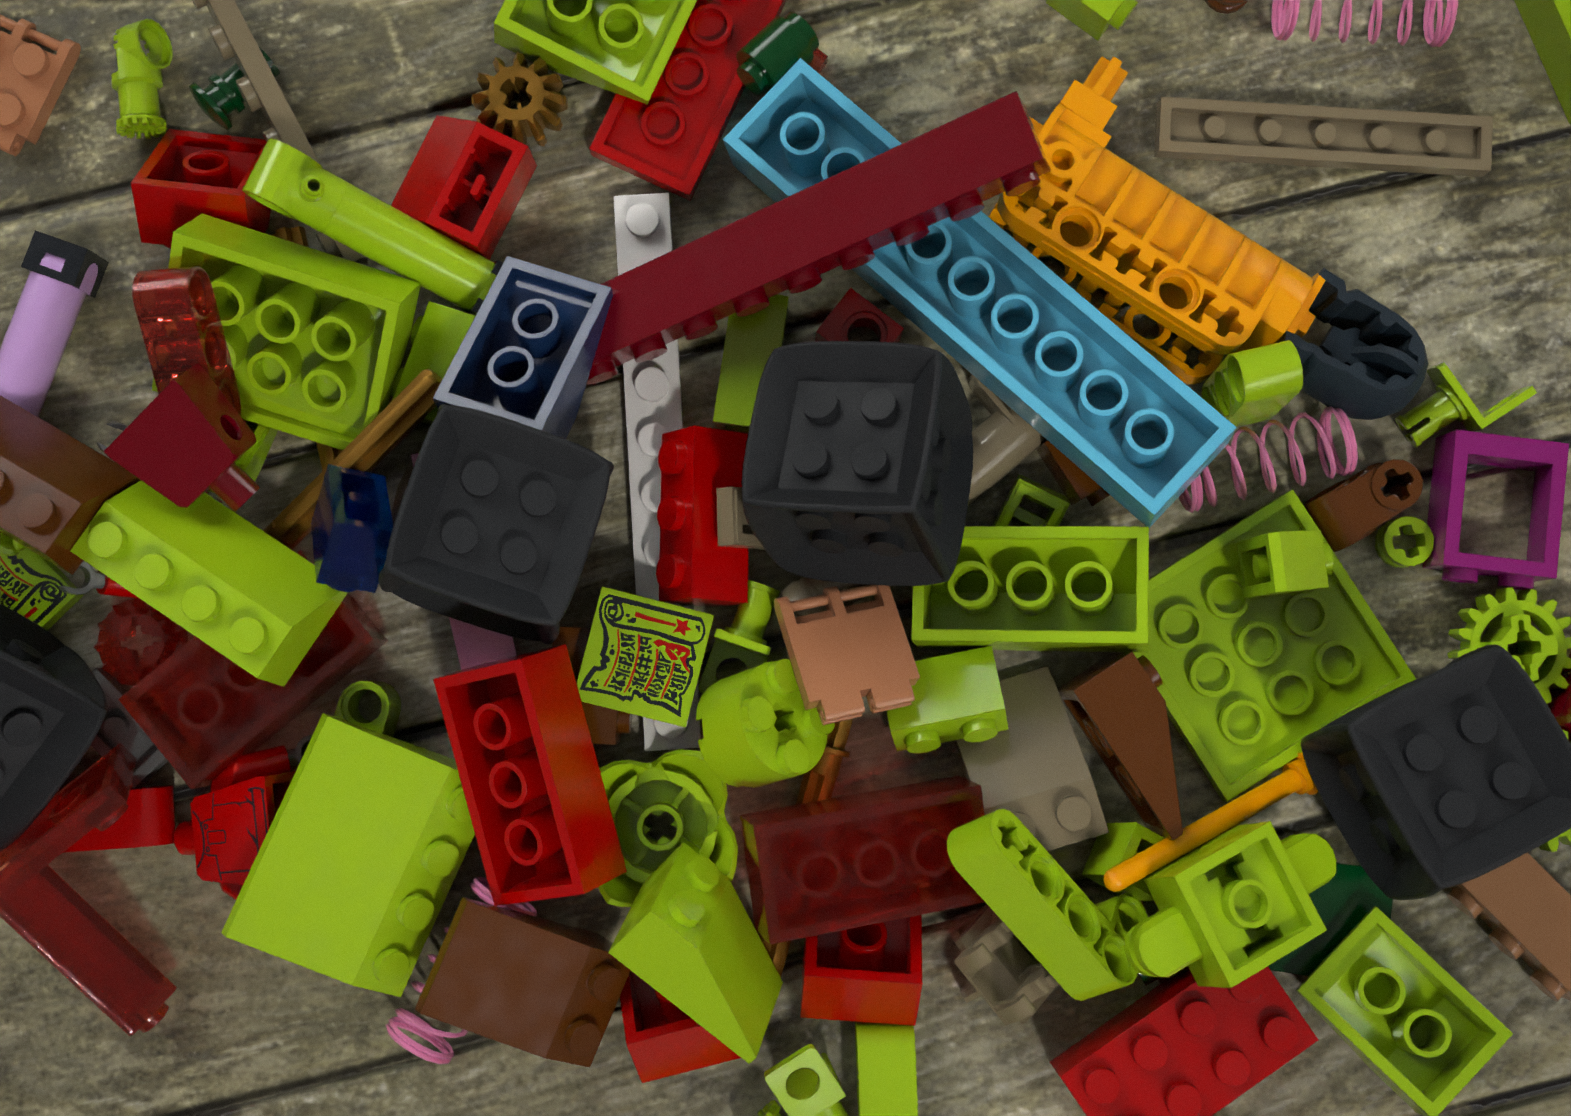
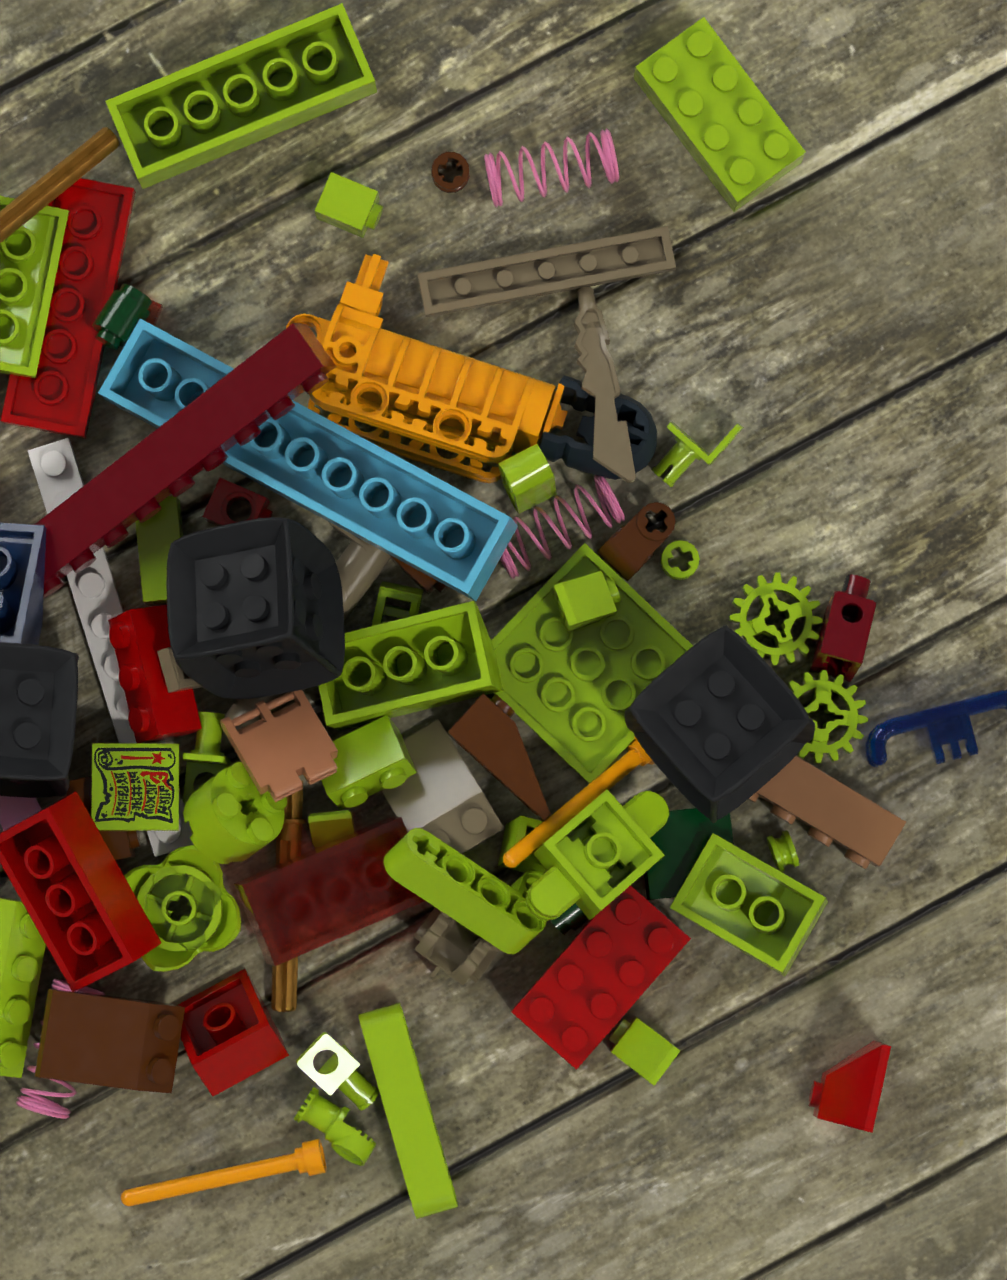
camera: 10 degrees left, 0 degrees up
lime slope [608,842,783,1064] -> none
red slope [800,883,923,1026] -> none
magenta window [1423,429,1569,590] -> none
none -> lime slope [308,810,356,848]
none -> dark tan sword [574,287,636,483]
none -> lime bush [766,830,800,872]

